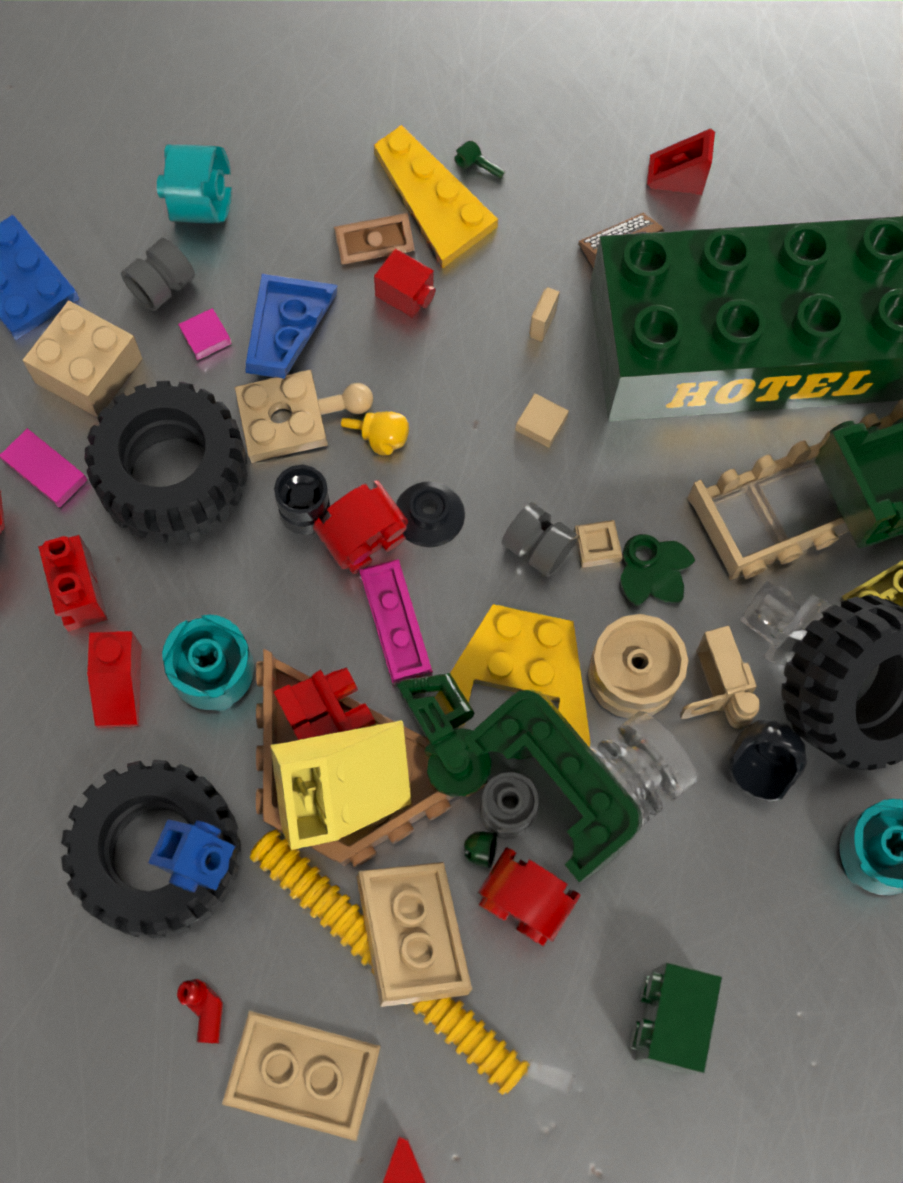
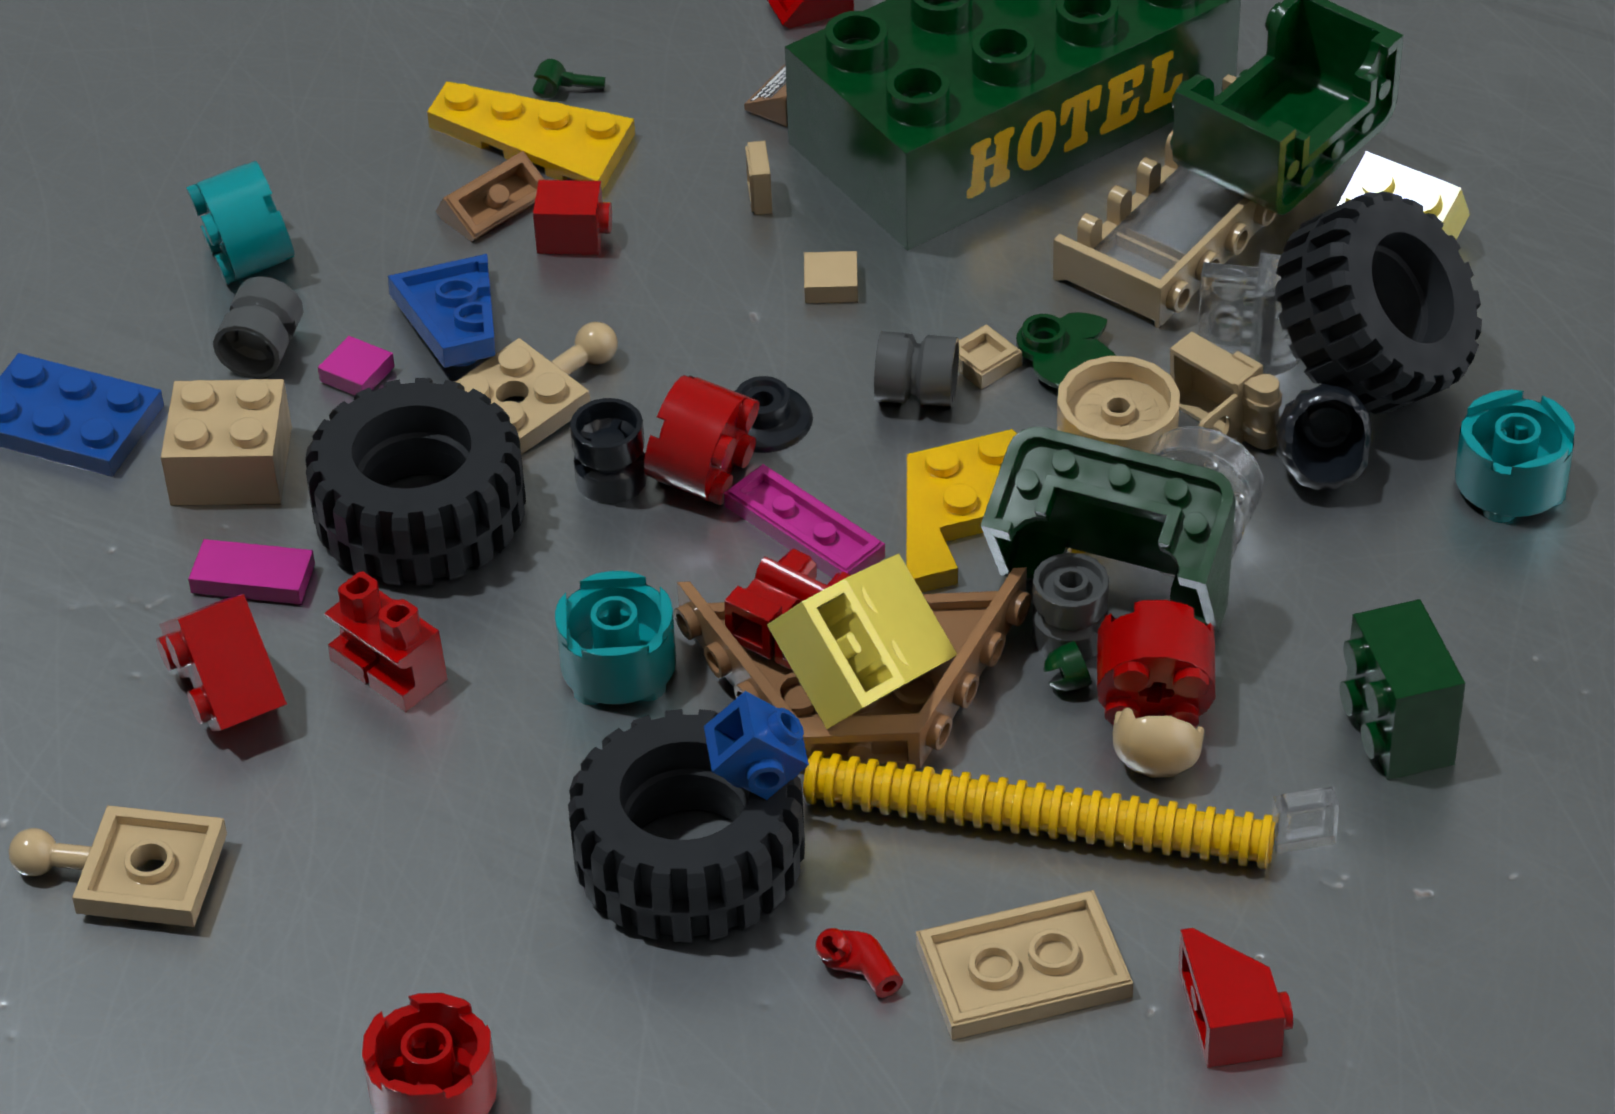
camera: 25 degrees left, 25 degrees down
red slope [87,631,142,728] -> none
yellow piece [341,411,409,456] -> none
tan tile [356,862,472,1007] -> none
dark green piece [396,673,492,797] -> none
none -> tan hair [1112,708,1204,778]

